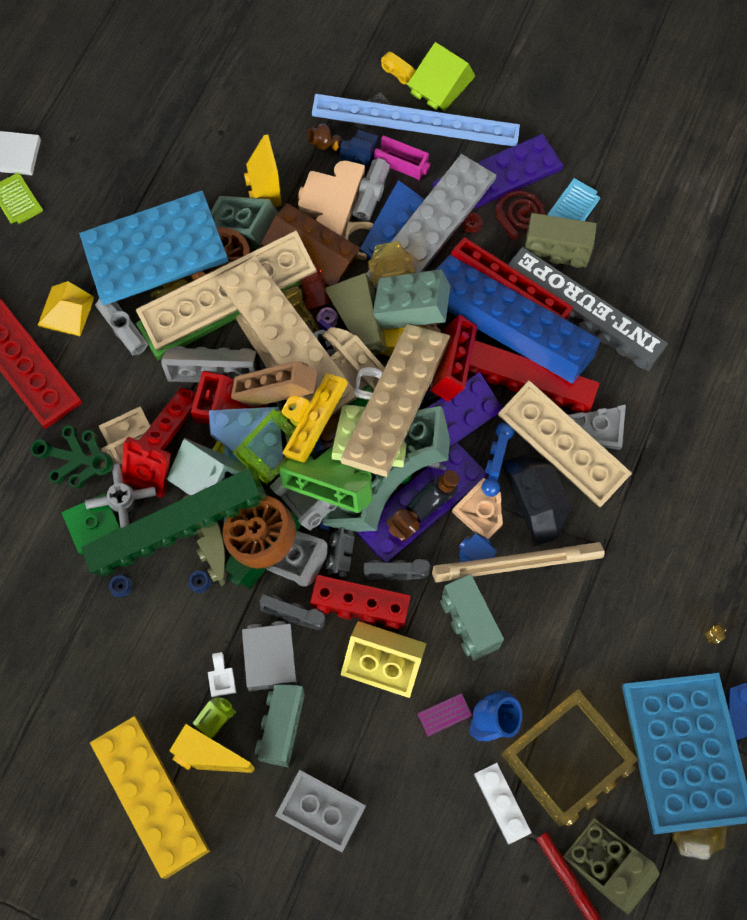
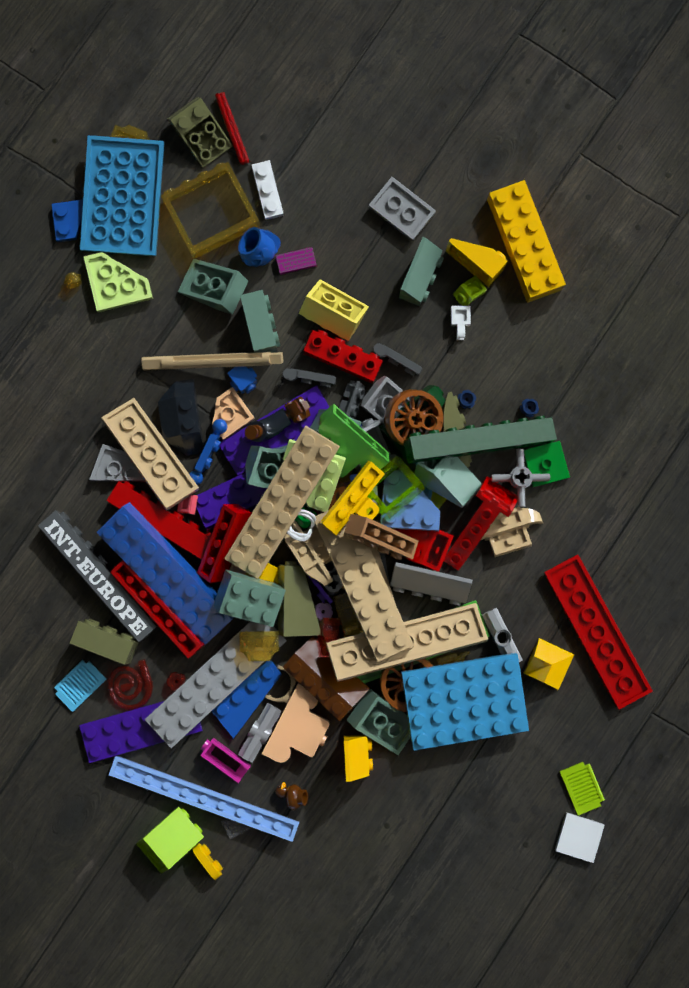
camera: 170 degrees left, 15 degrees up
dark green plant [30,425,114,489] -> none
light grey panel [242,621,297,691] -> none
dark blue brick [340,130,378,168] -> none
none -> yellowish green plate [84,252,153,312]
none -> coral tile [177,494,198,515]
none -> sand green slope [178,259,248,315]

